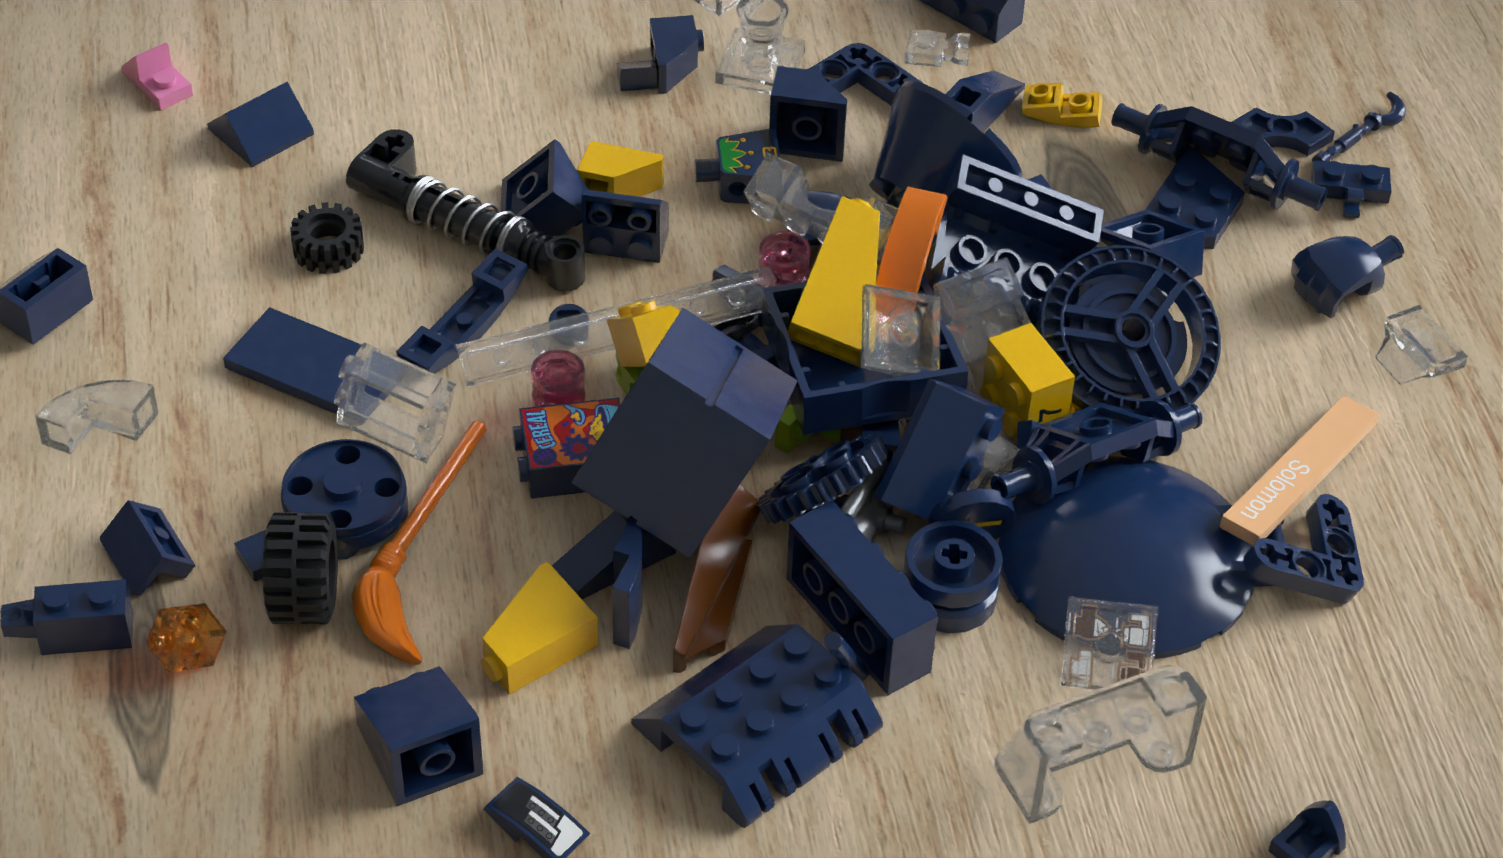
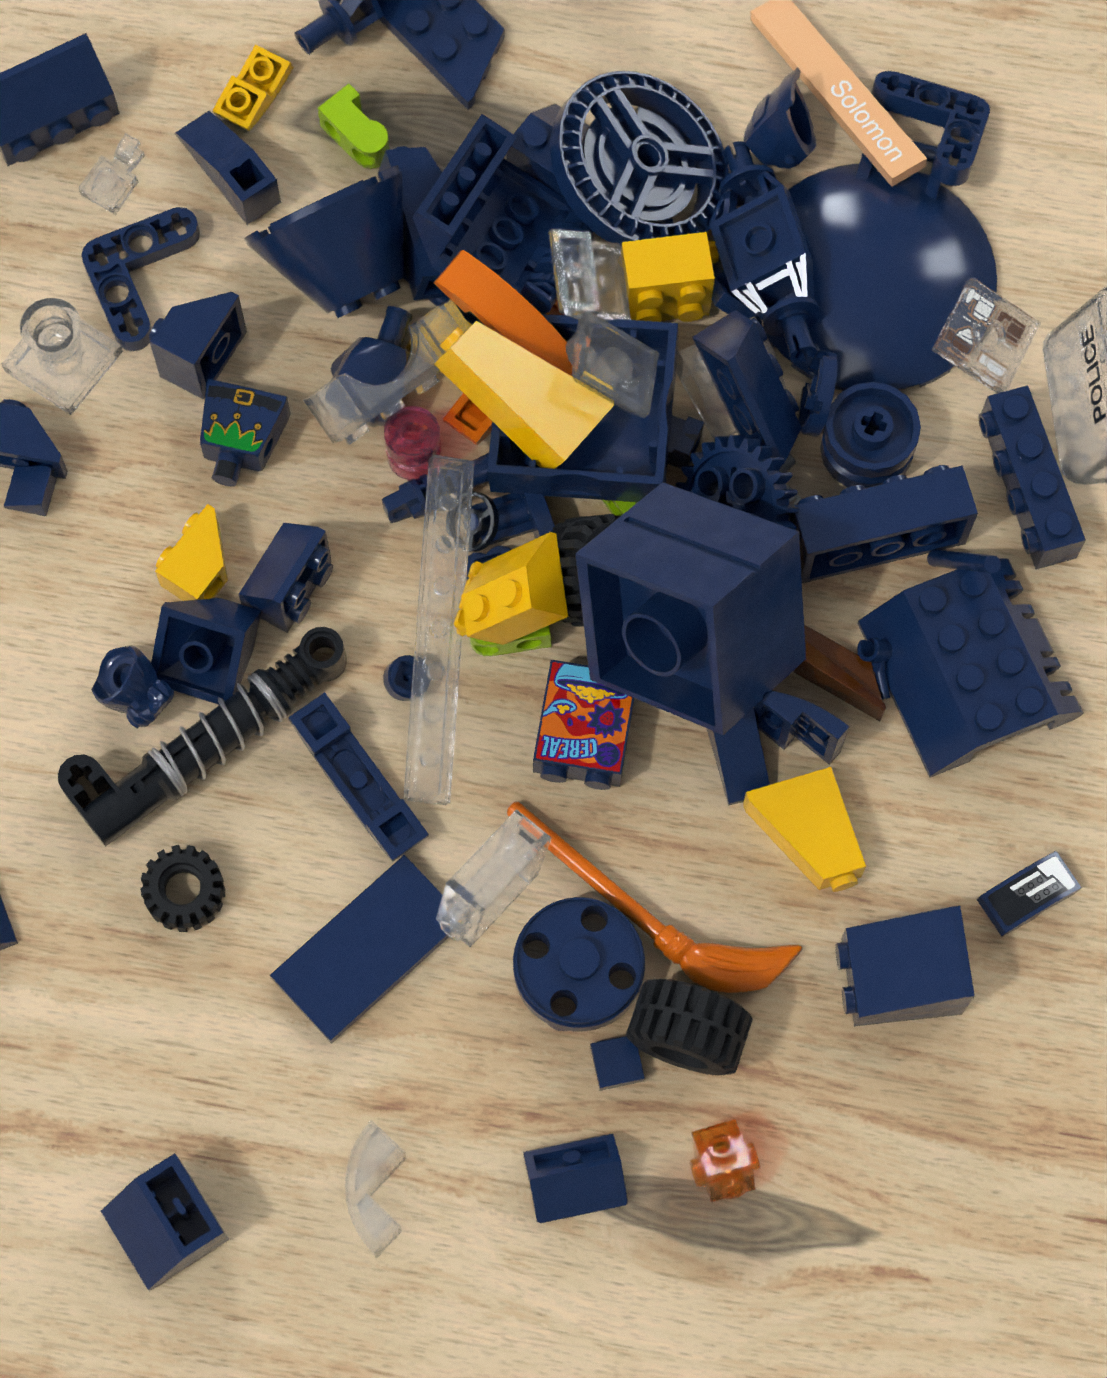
camera: 70 degrees left, 25 degrees up
dark blue hinge [0,579,133,655] -> none
clear pink wheel [531,350,586,407] -> none
dark blue slope [1100,209,1205,277] -> none
none -> dark blue hair [91,645,174,729]
none -> lime leg [318,83,389,169]
none -> dark blue helmet [744,67,816,169]
none -> dark blue hand [857,638,893,700]
none -> dark blue brick [978,385,1086,570]

